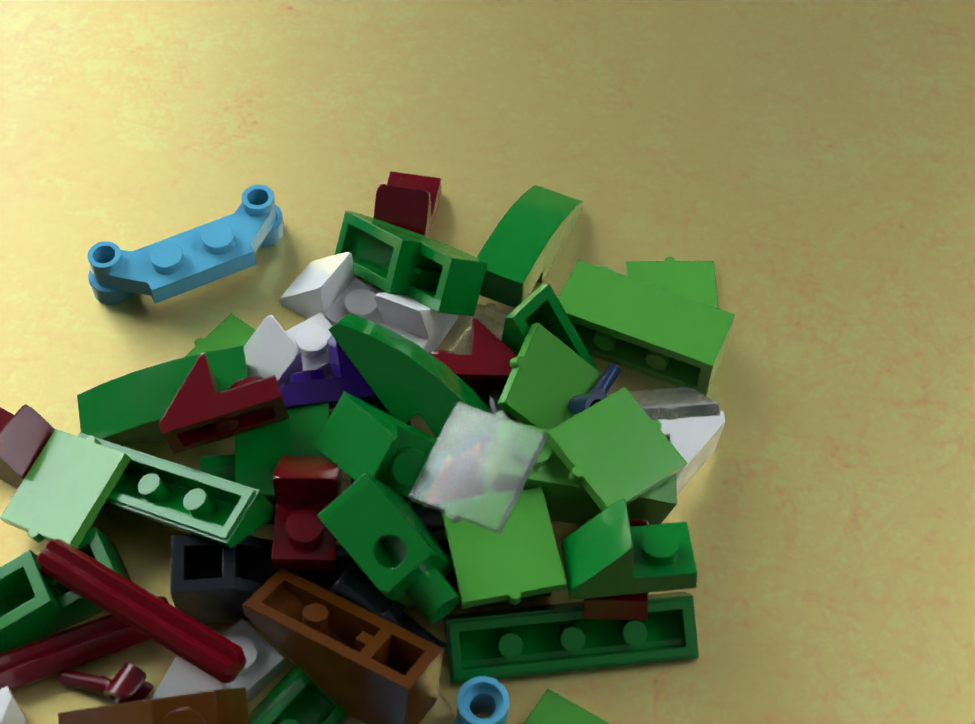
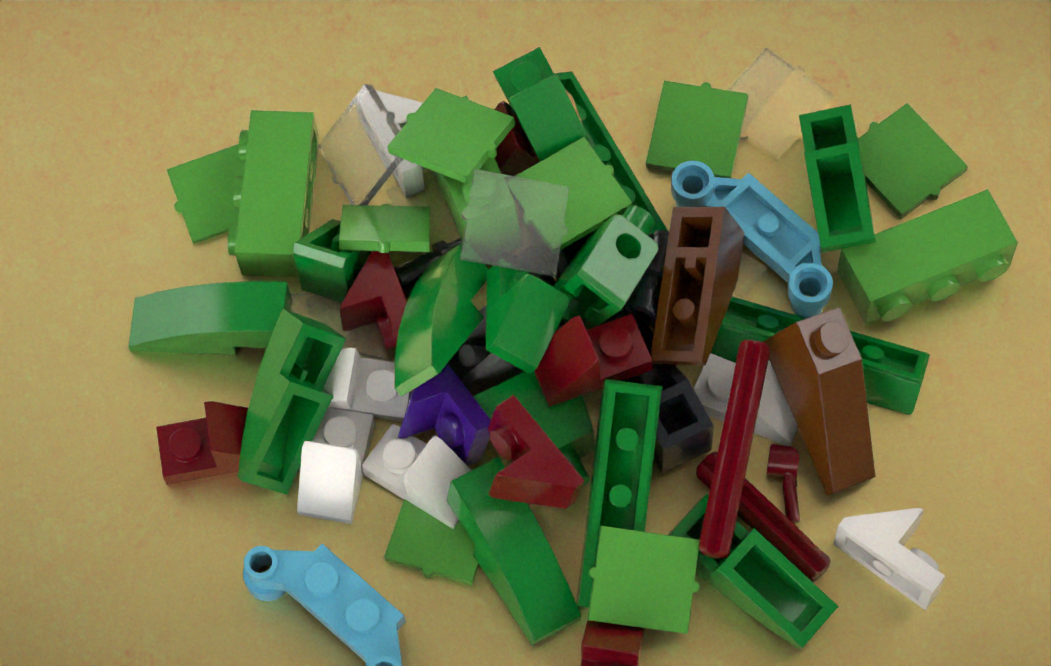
camera: 105 degrees left, 10 degrees up
dark blue hand [568,364,621,414] -> none

